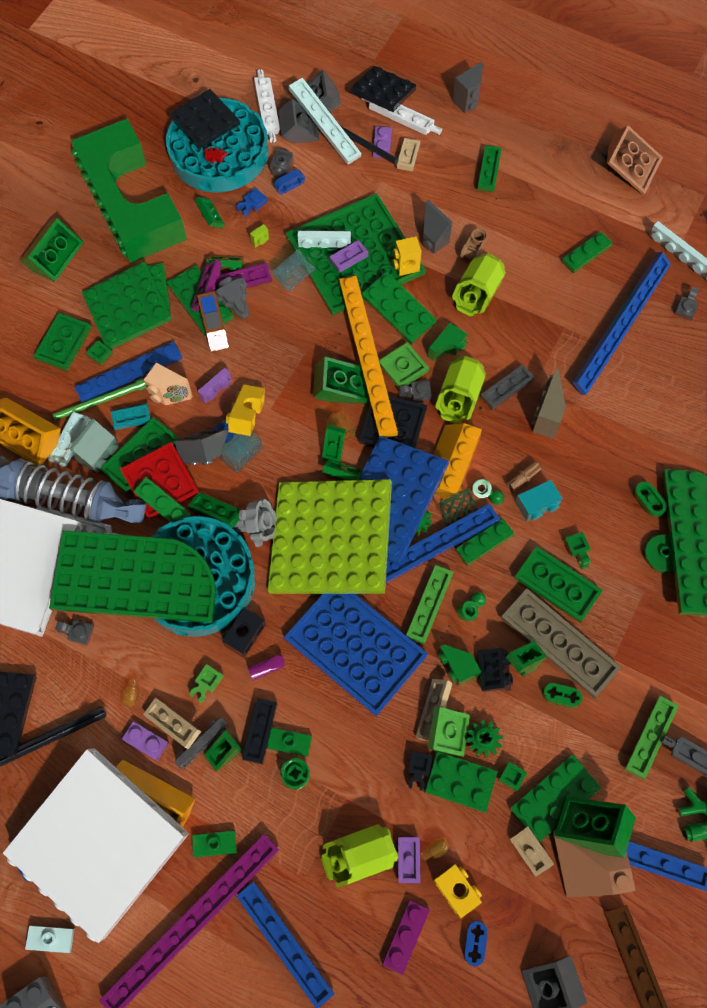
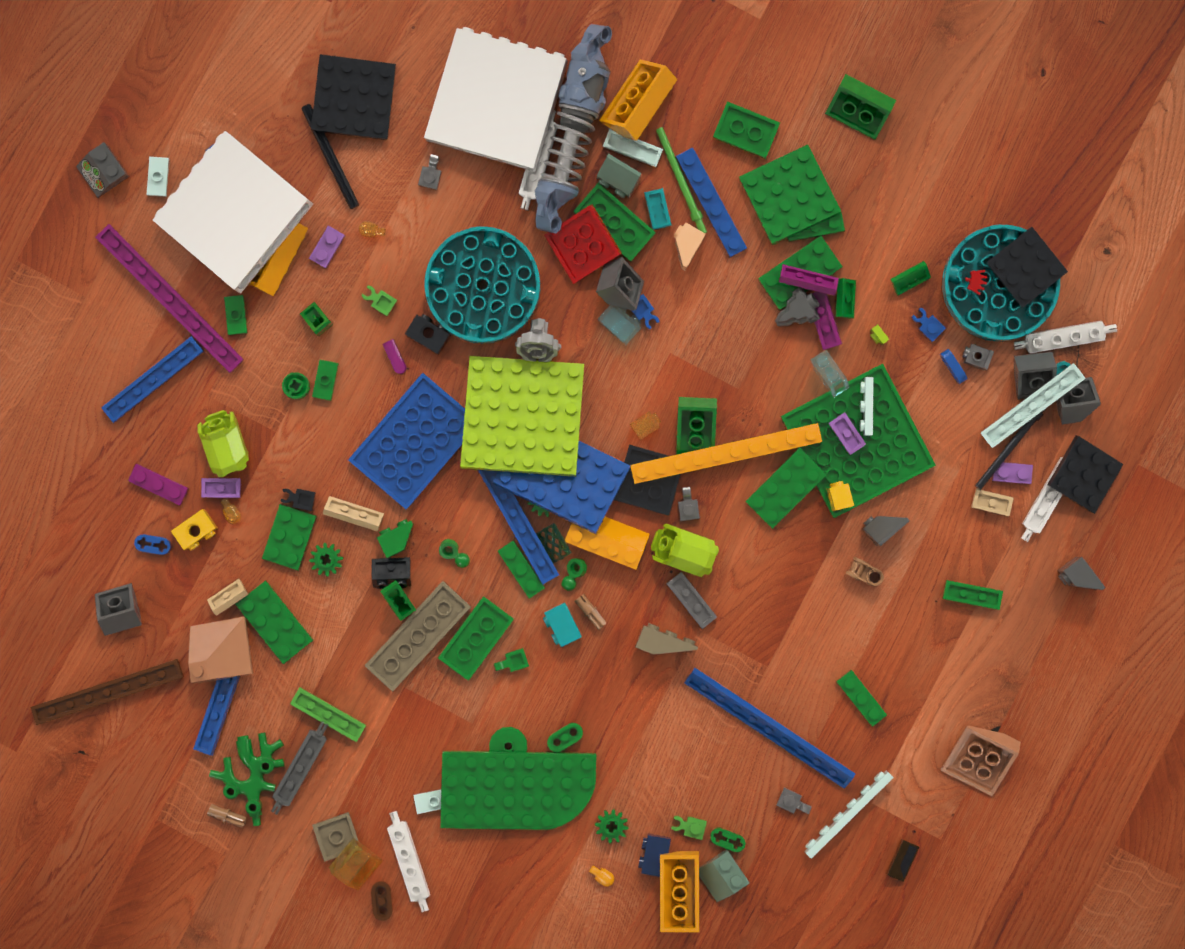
camera: 90 degrees right, 20 degrees up
green plate [49,531,216,623] -> none
green arch [70,119,187,263] -> none
green plate [86,340,113,366] -> none
green plate [134,477,191,523] -> none
tan plate [143,698,201,749] -> none
flat silver plate [174,717,229,771] -> none
green plate [188,492,241,529] -> none
slope [197,291,229,351] -> none
medium lavender plate [198,368,232,404] -> none
yellow arch [226,384,265,436] -> none
black plate [242,698,278,765] -> none
green plate [322,424,346,462] -> none
green plate [322,459,363,481] -> none
bright green plate [379,342,429,390] -> none
bright green plate [406,565,453,645] -> none
green arch [428,323,468,361] -> none
bright green plate [428,706,470,757] -> none
lime brick [452,253,506,316] -> none
green plate [498,762,527,792] -> none
green beam [543,683,583,708] -> none
green slope [554,797,636,858] -> none

